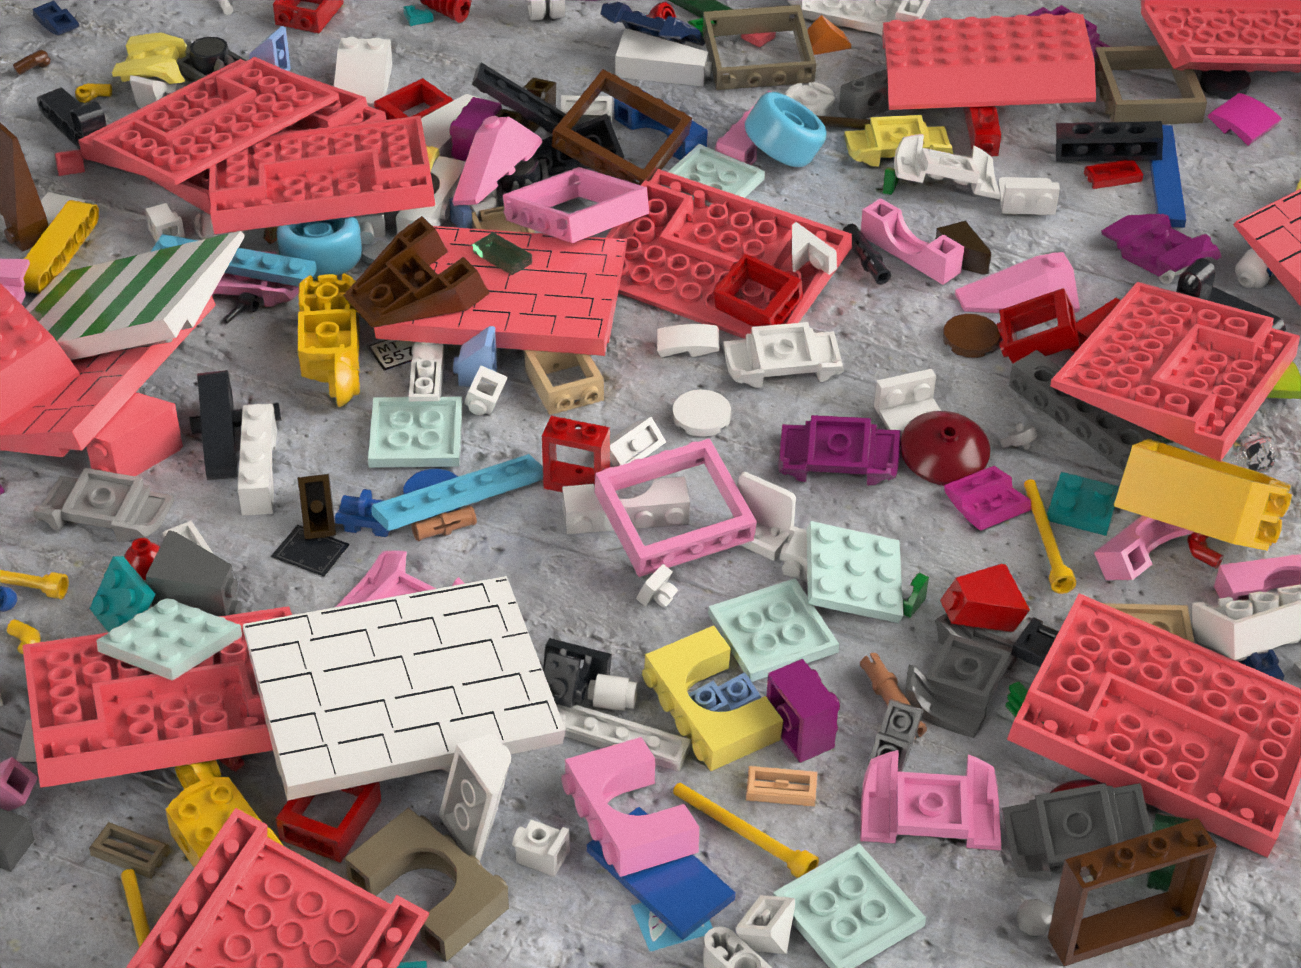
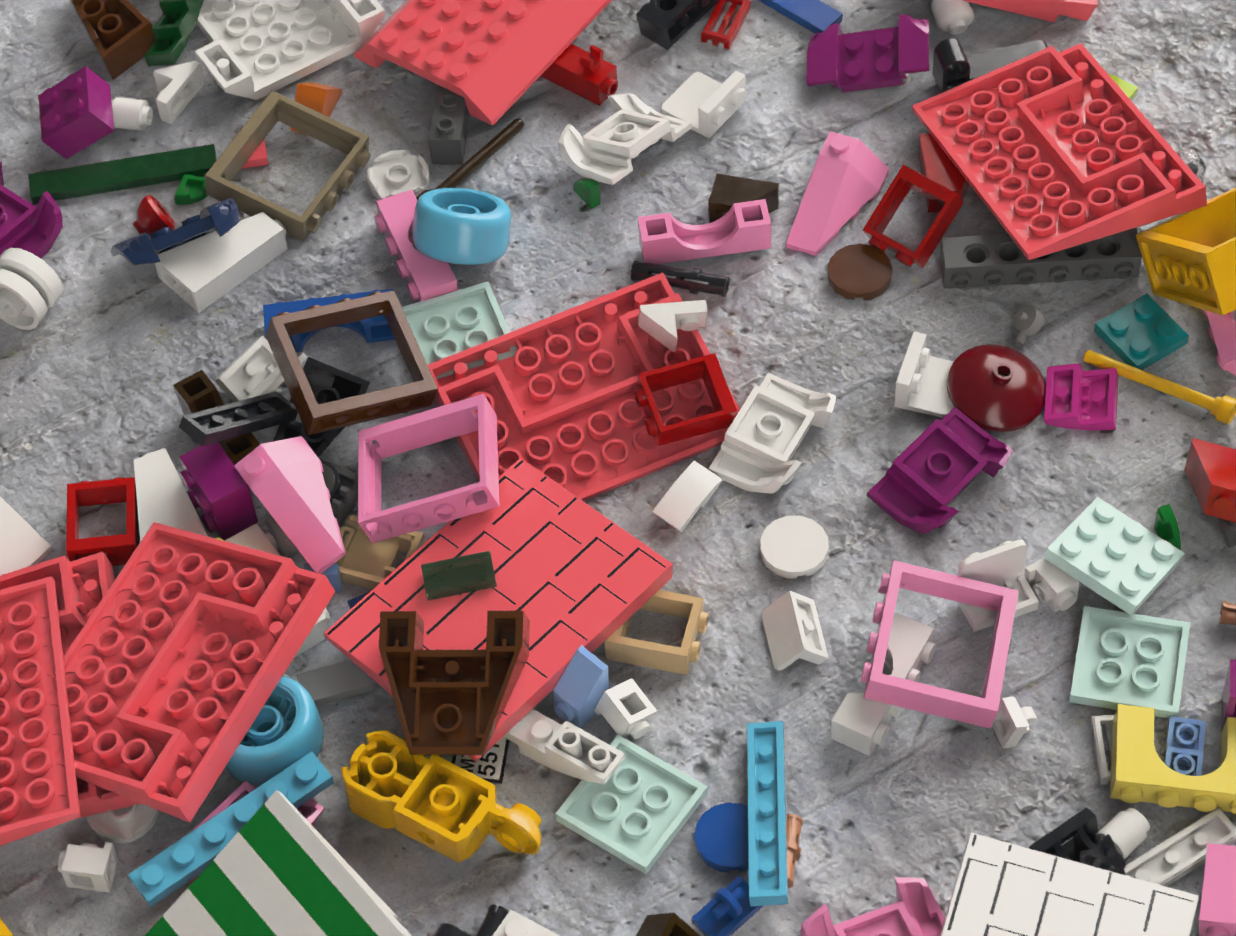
camera: 50 degrees left, 10 degrees up
red window [542,416,610,493] -> none
light yellow piece [844,115,953,166] -> none

